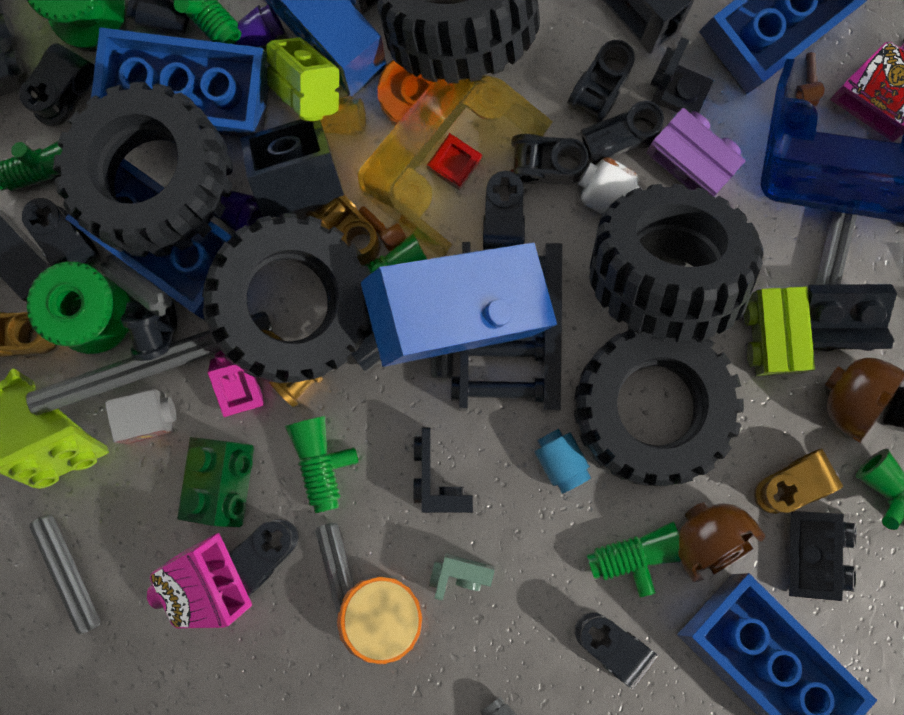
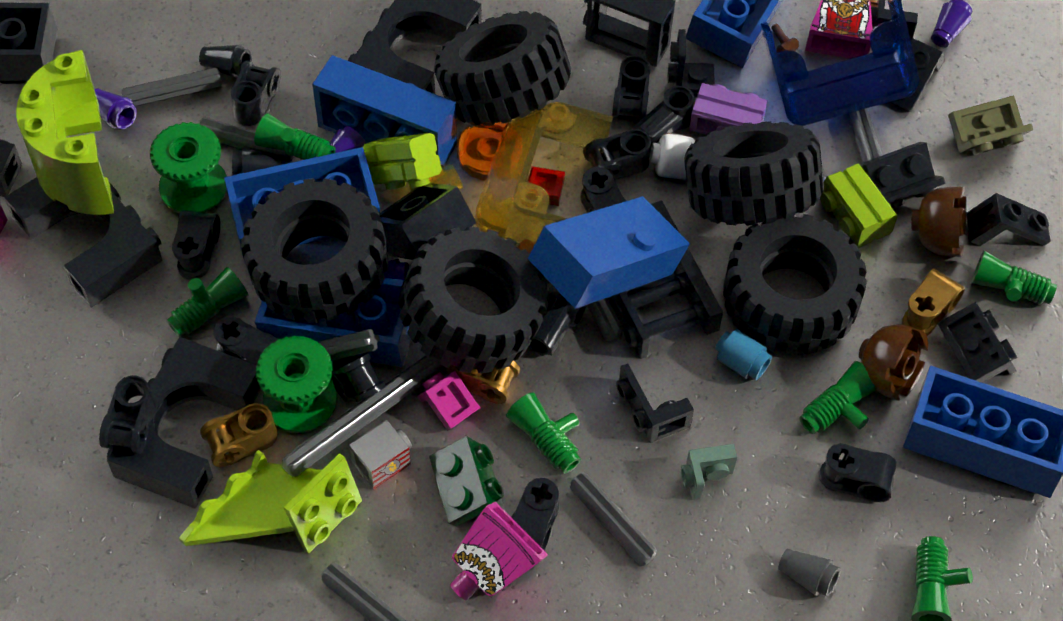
camera: 30 degrees left, 25 degrees down
pearl gold tile [337,577,422,664] -> none

